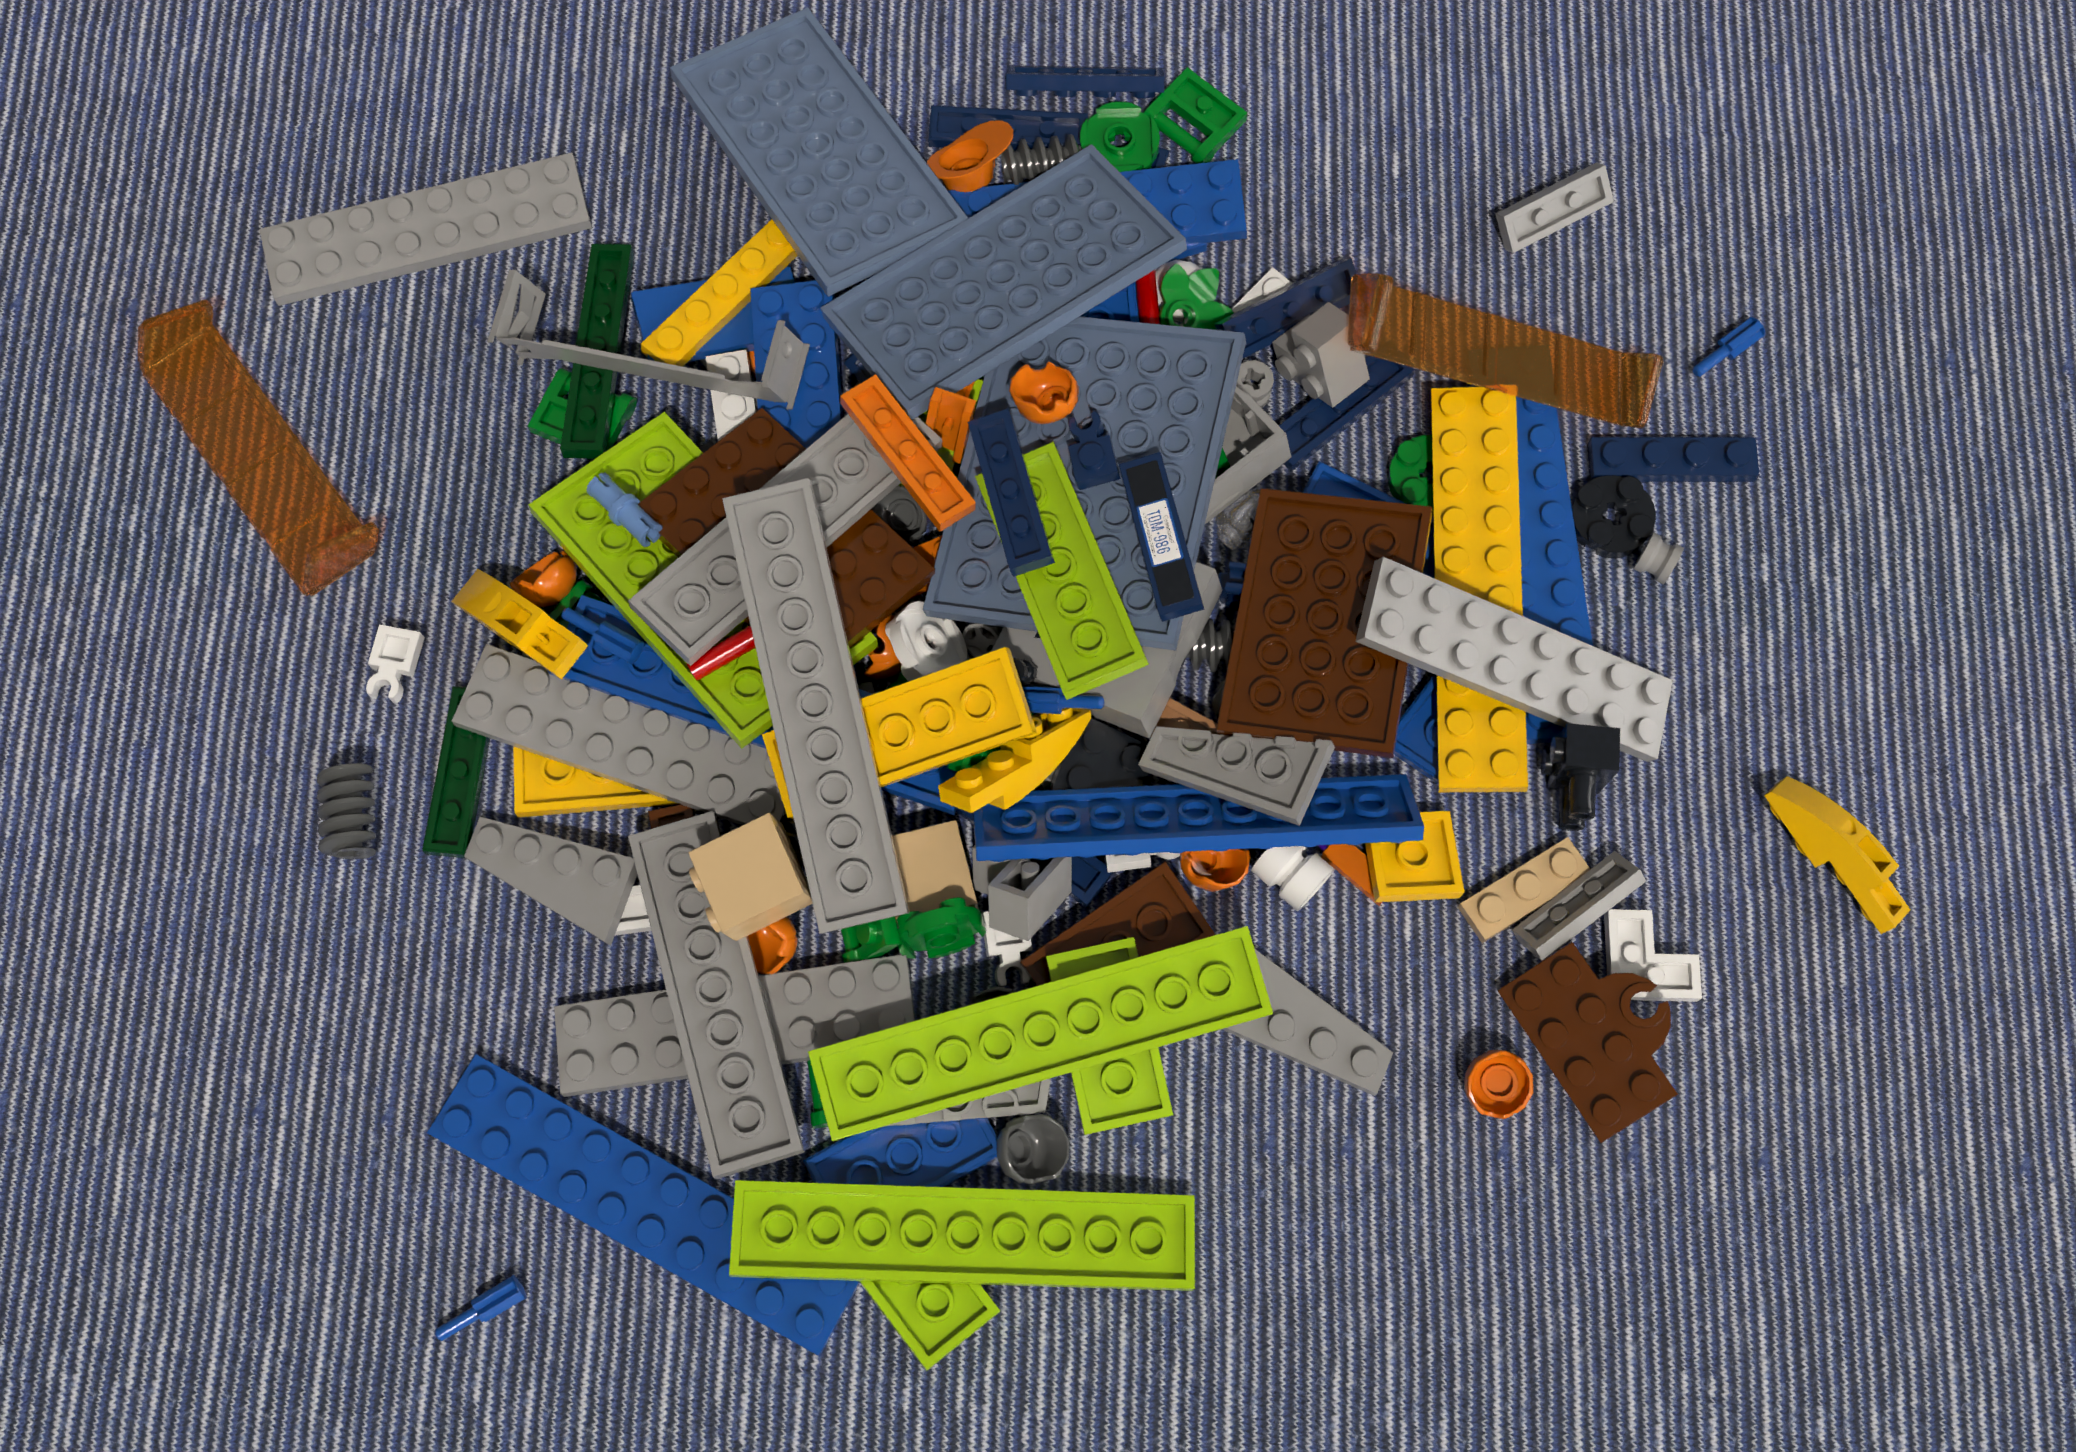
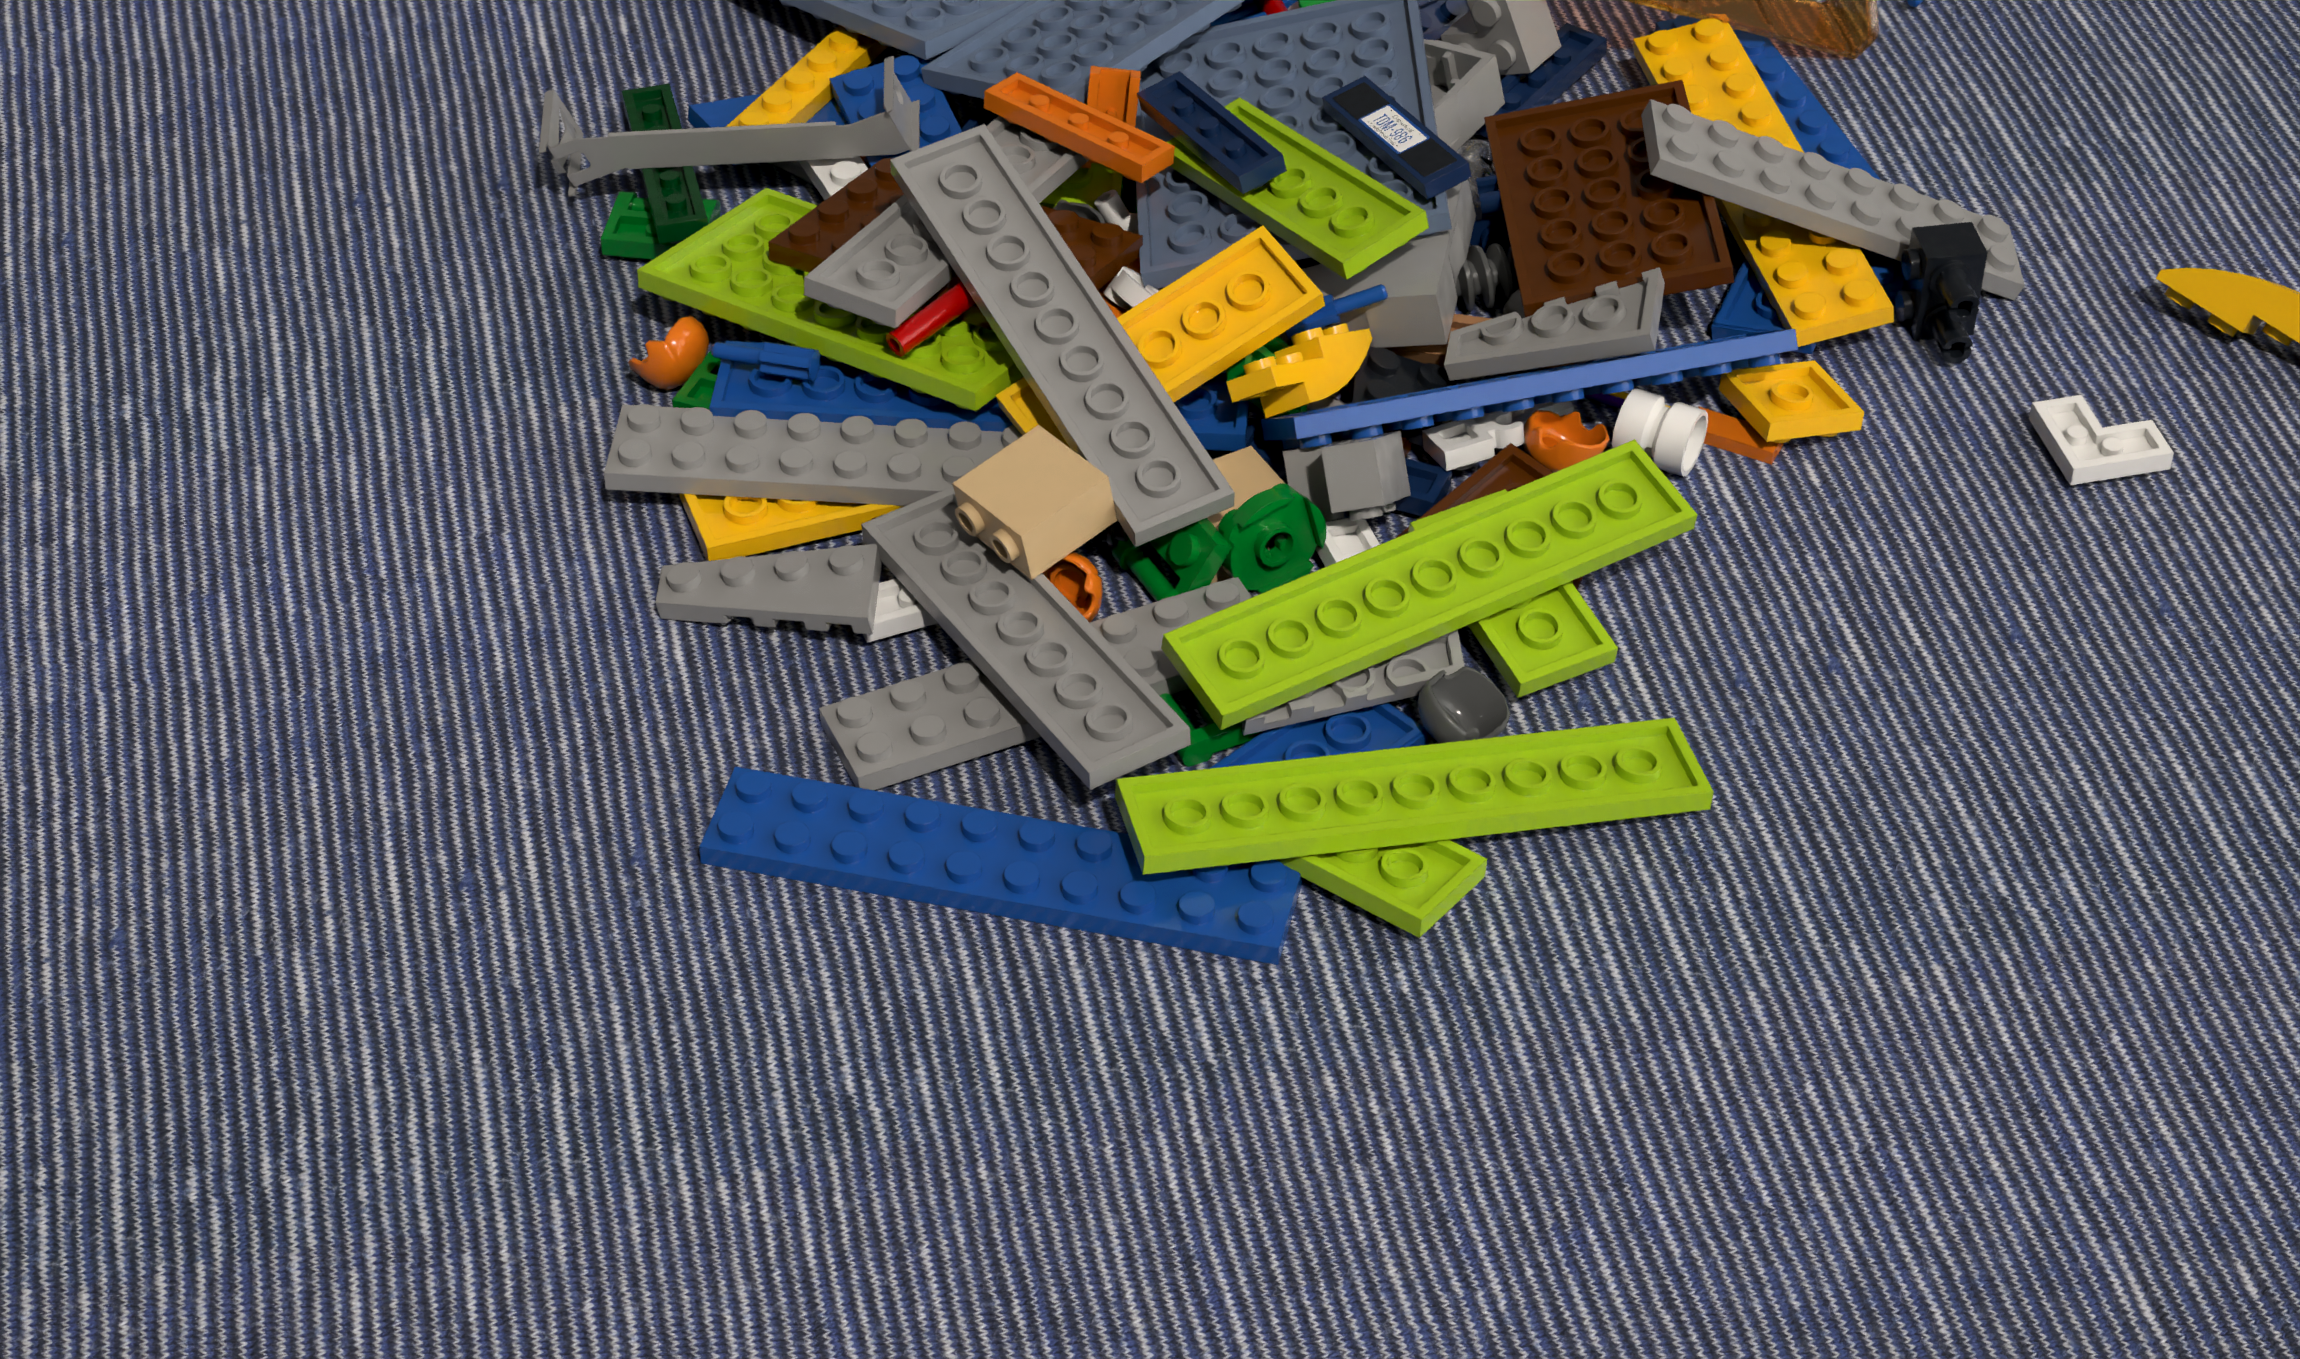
camera: 15 degrees left, 30 degrees down
clear orange piece [138,300,379,597] -> none
light grey plate [259,153,592,306] -> none
dark grey piece [317,763,376,859] -> none
white plate [366,624,425,703] -> none
dark green tile [422,686,490,858] -> none
blue axle [435,1274,527,1341] -> none
yellow slope [451,569,588,680] -> none
medium blue pin [587,473,663,547] -> none
orange hair [1009,362,1079,424] -> none
dark blue plate [1068,411,1121,490] -> none
light grey wing [1221,949,1393,1096] -> none
tan plate [1458,837,1590,943] -> none
orange hair [1464,1050,1533,1119] -> none
reddish brown plate [1498,942,1678,1143] -> none
light grey plate [1512,851,1646,961] -> none
black plate [1572,475,1656,559] -> none
dark blue plate [1587,437,1760,482] -> none
light grey wheel [1633,532,1684,585] -> none

